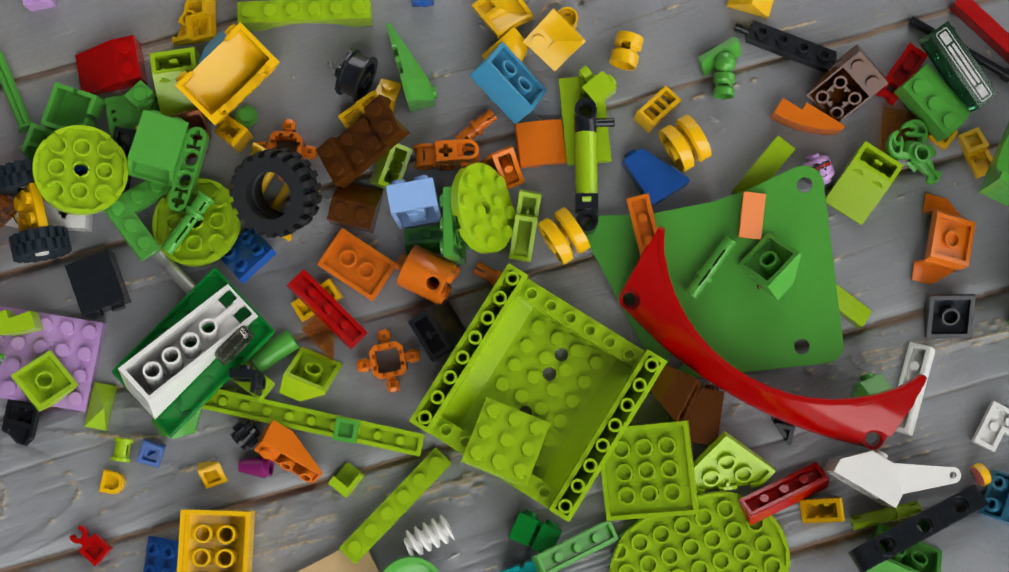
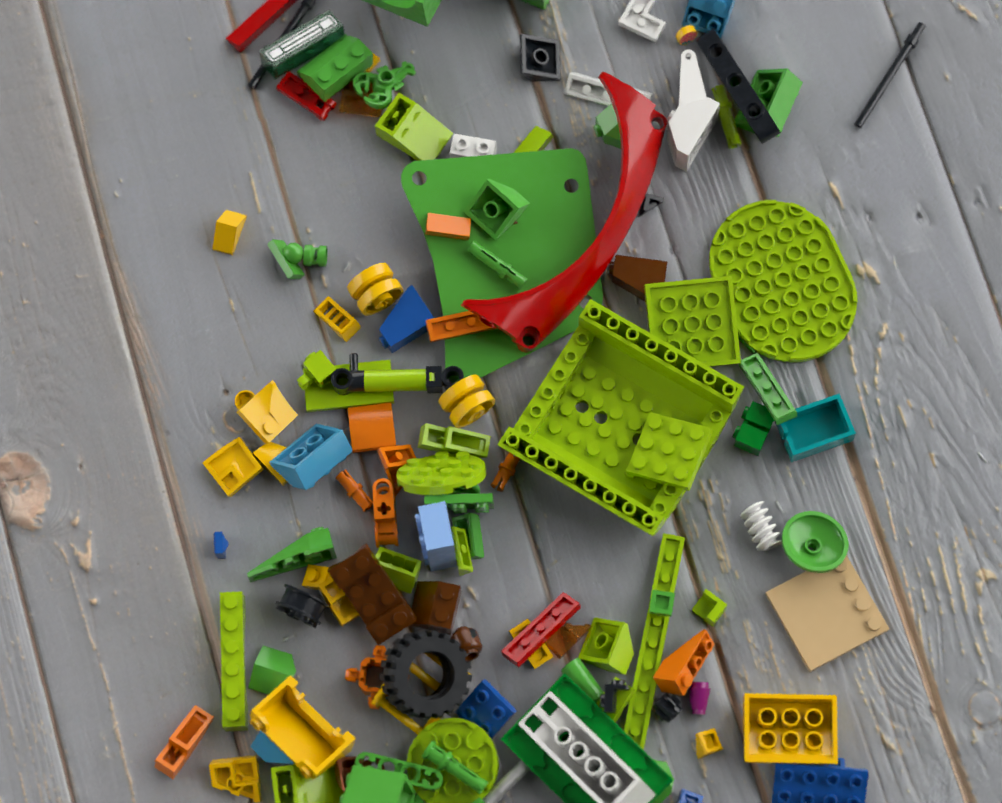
camera: 90 degrees left, 10 degrees down
yellow slope [214,116,254,153] -> none
clear smoke beam [215,325,255,365] -> none
bright green plate [235,105,258,128] -> none
orange plate [317,228,396,302] -> none
lime plate [339,447,452,565] -> none
orange piece [356,329,421,393] -> none
orange cylinder [395,244,461,305] -> none
black slope [408,301,466,362] -> none
yellow wheel [609,31,644,71] -> none
reddish brown slope [650,364,702,421] -> none
lime plate [693,431,776,494] -> none
lime slope [732,135,795,194] -> none
black plate [734,20,837,73] -> none
red slope [738,462,830,525] -> none
orange slope [770,98,845,135] -> none
yellow slope [799,496,845,523] -> none
lavender head [802,153,835,185] -> none
reddish brown slope [806,44,888,122] -> none
orange piece [911,193,976,285] -> none
yellow slope [957,127,993,179] -> none
none -> bright green slope [248,645,296,695]
none -> white brick [450,134,497,158]
none -> lime slope [450,526,473,576]
none -> reddish brown head [450,626,482,661]

